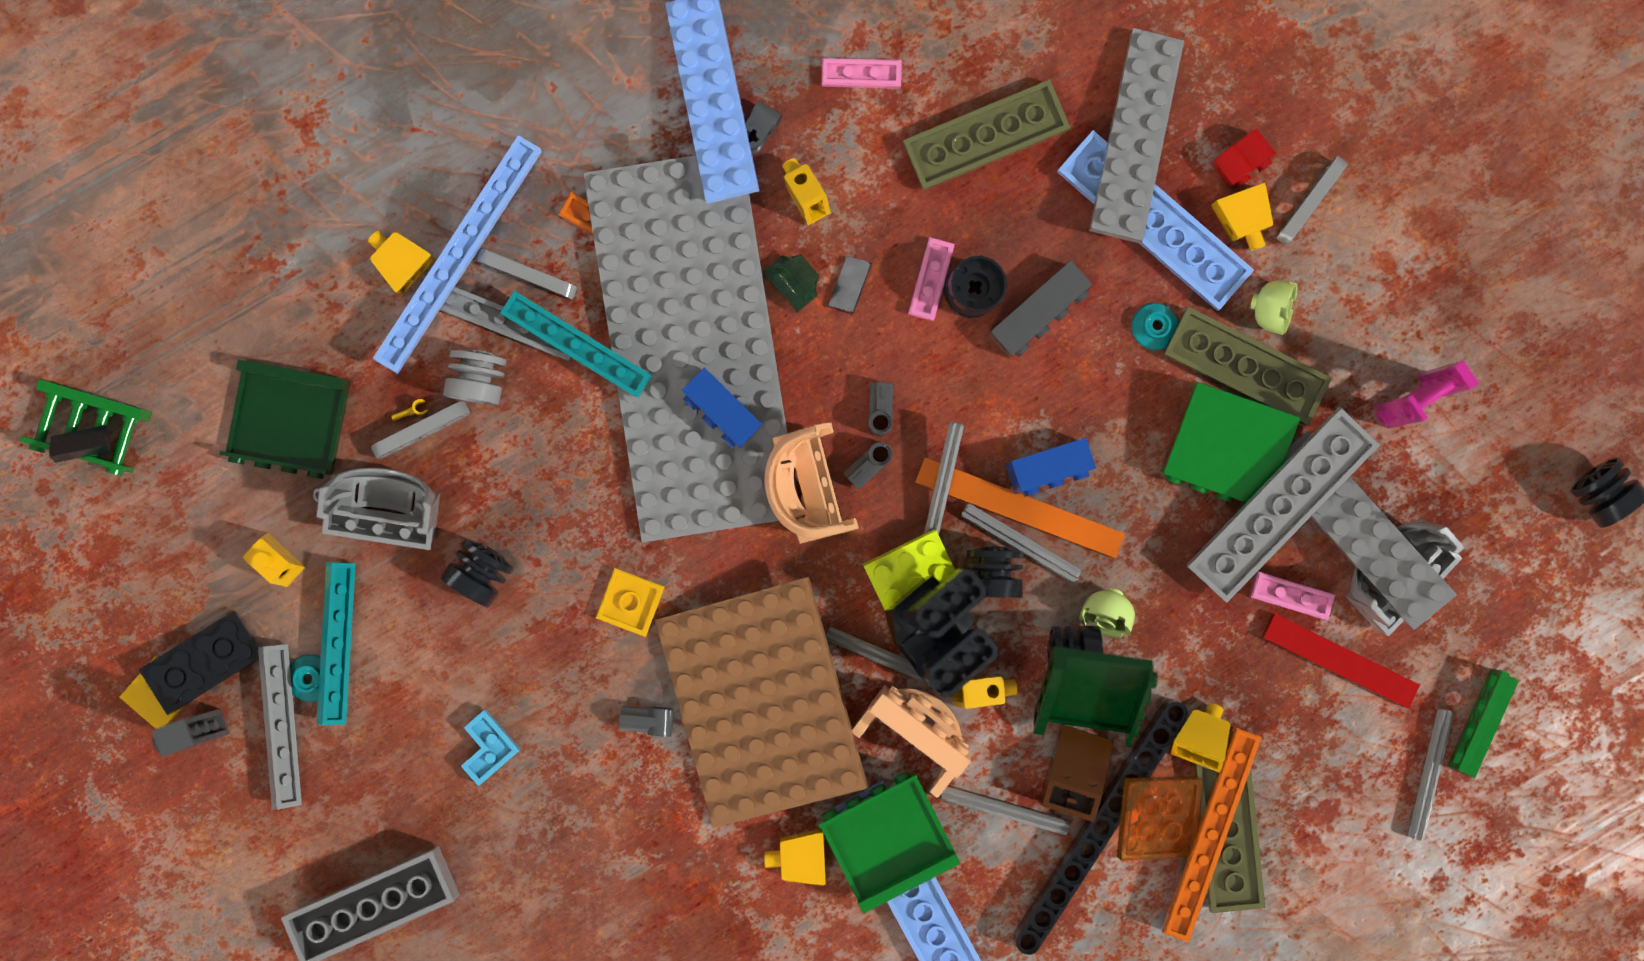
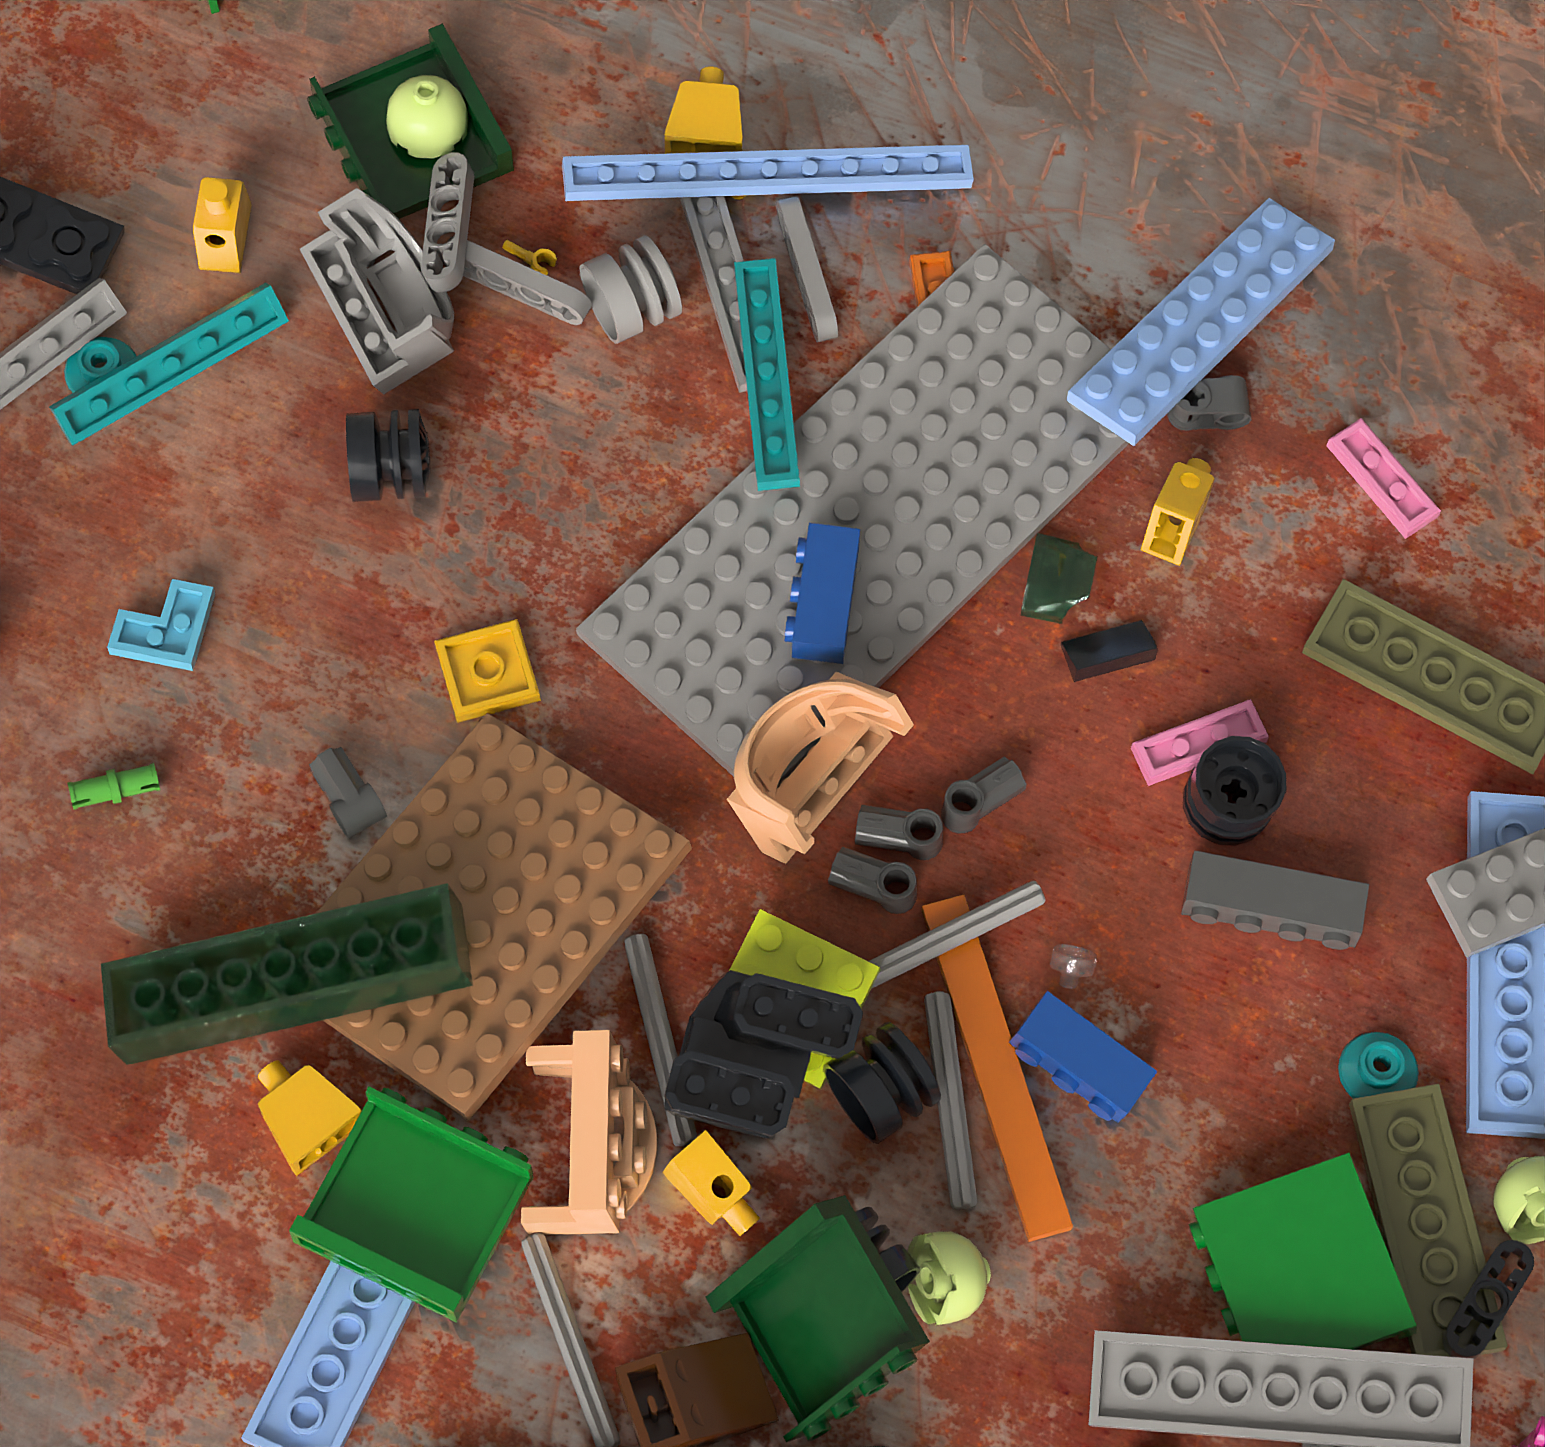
camera: 55 degrees right, 20 degrees down
none -> bright green pin [67,763,160,810]
none -> clear green brick [101,883,473,1065]
none -> yellowish green cylinder [386,75,468,158]
none -> light grey beam [421,153,474,292]
none -> dark grey piece [828,847,917,914]
none -> clear tile [1050,944,1097,989]
none -> black beam [1442,1240,1534,1359]

